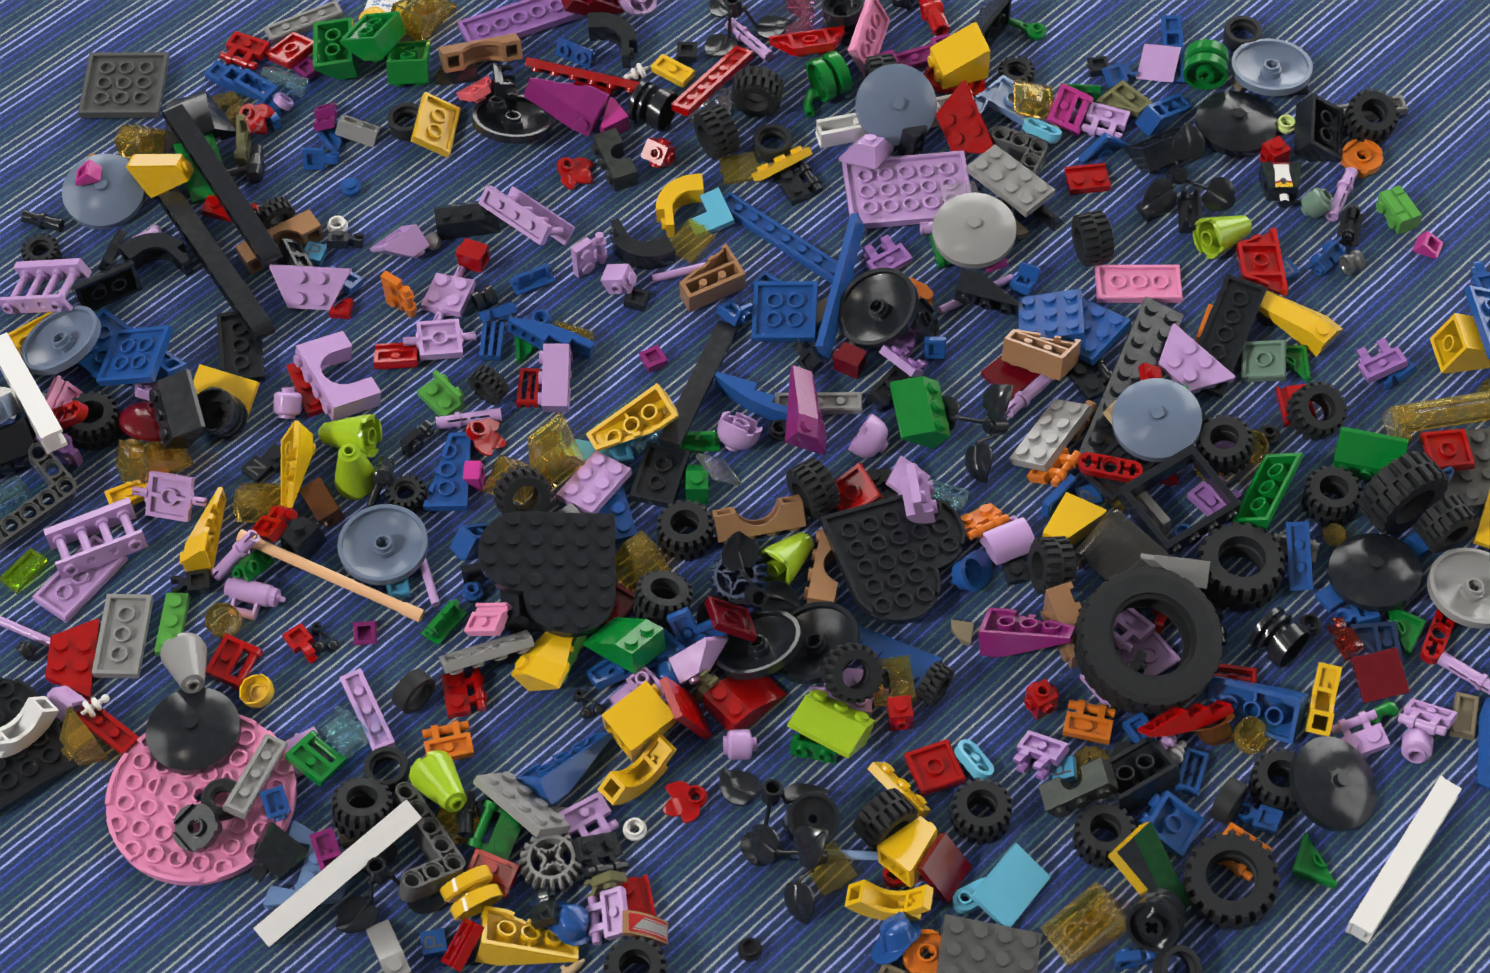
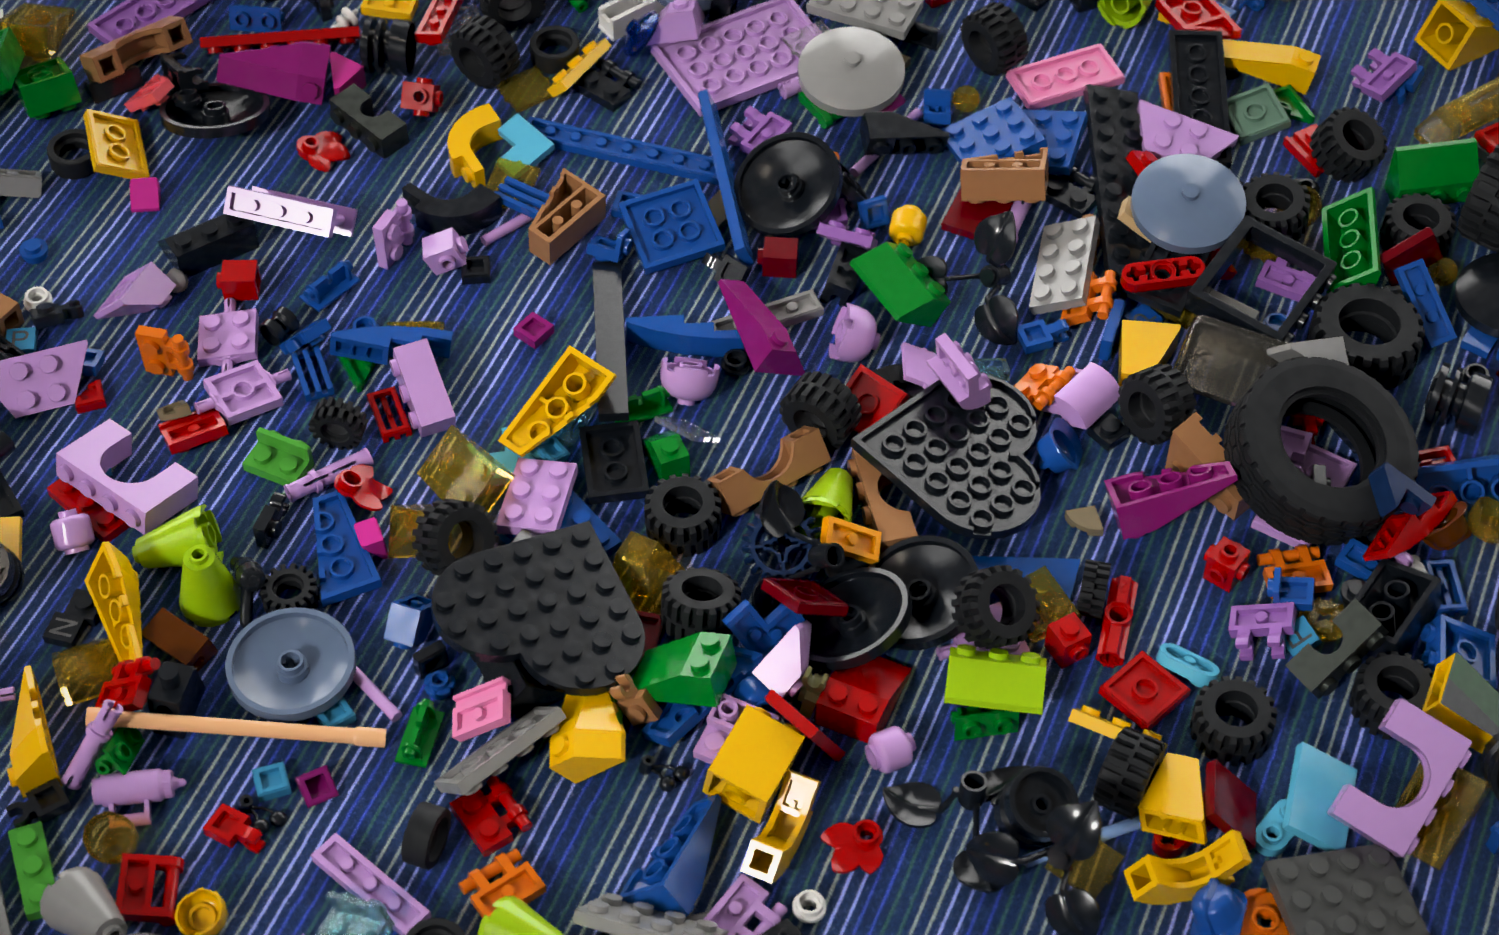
camera: 25 degrees left, 5 degrees down
none -> dark pink slope [130,177,161,213]
none -> dark tan tile [156,400,192,421]
none -> dark azure tile [251,761,292,803]
none -> blue tile [494,176,550,219]
none -> medium nougat plate [609,673,663,726]
none -> clear blue dish [623,11,660,57]
none -> light orange plate [820,515,882,564]
none -> yellow head [888,205,927,247]
none -> clear yellow plate [952,85,980,112]
none -> blue plate [1017,319,1070,355]
none -> red piece [1096,575,1139,668]
none -> blue bracket [1267,567,1315,611]
none -> lavender arch [1327,698,1472,857]
none -> dark blue slope [1368,462,1437,517]
none -> dark red tile [1380,227,1443,286]

